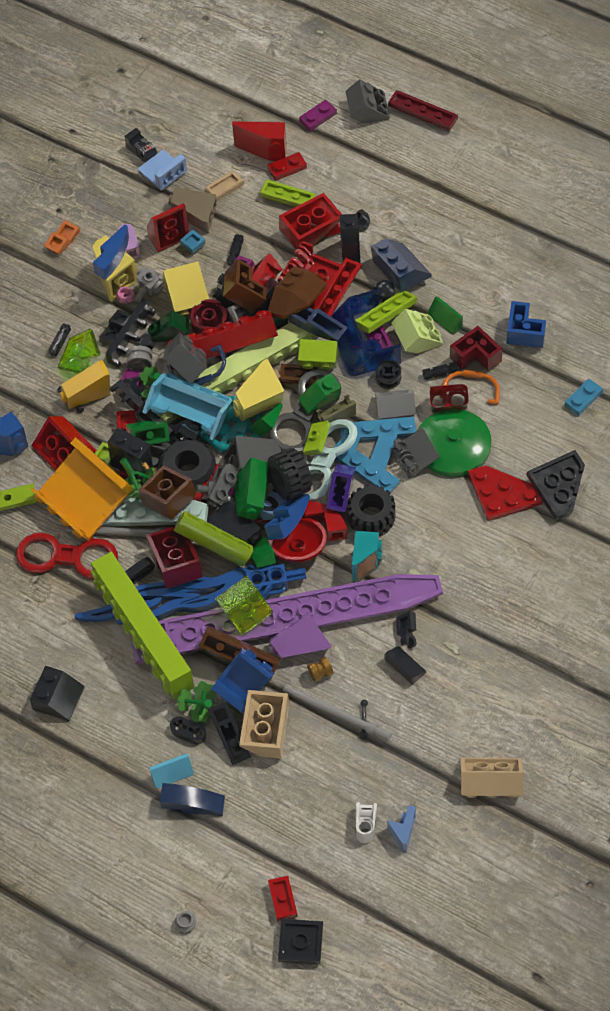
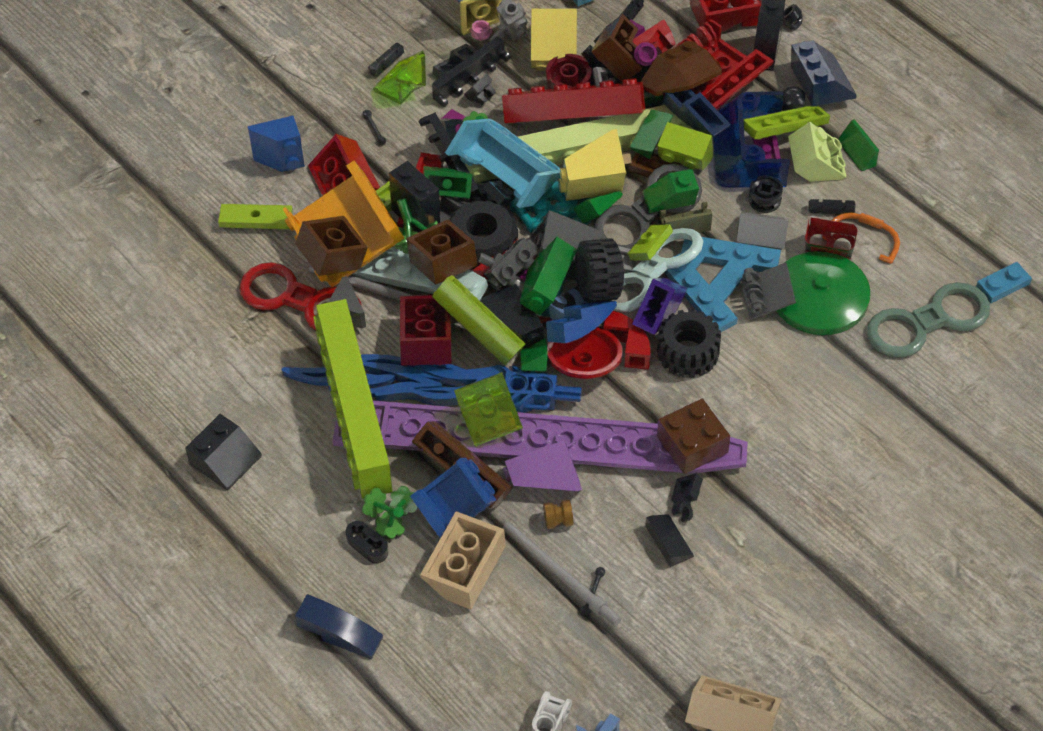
camera: 15 degrees right, 5 degrees down
yellow slope [59,360,110,409] -> none
black beam [125,557,155,584] -> none
light grey wheel [126,346,152,372] -> none
dark green slope [148,310,189,342] -> none
medium azure slope [149,754,194,788] -> none
dark grey brick [164,333,207,384] -> none
dark blue piece [167,345,226,385] -> none
black slope [208,701,251,765] -> none
teal slope [352,531,383,583] -> none
dark red brick [450,326,503,371] -> none
red plate [468,465,542,521] -> none
blue brick [506,301,546,348] -> none
black plate [526,450,585,521] -> none
none -> reddish brown brick [295,216,368,276]
none -> dark grey slope [329,276,366,329]
none -> green slope [629,109,673,159]
none -> magenta plate [634,42,657,66]
none -> reddish brown brick [657,398,730,474]
none -> sand green bar [867,282,990,358]

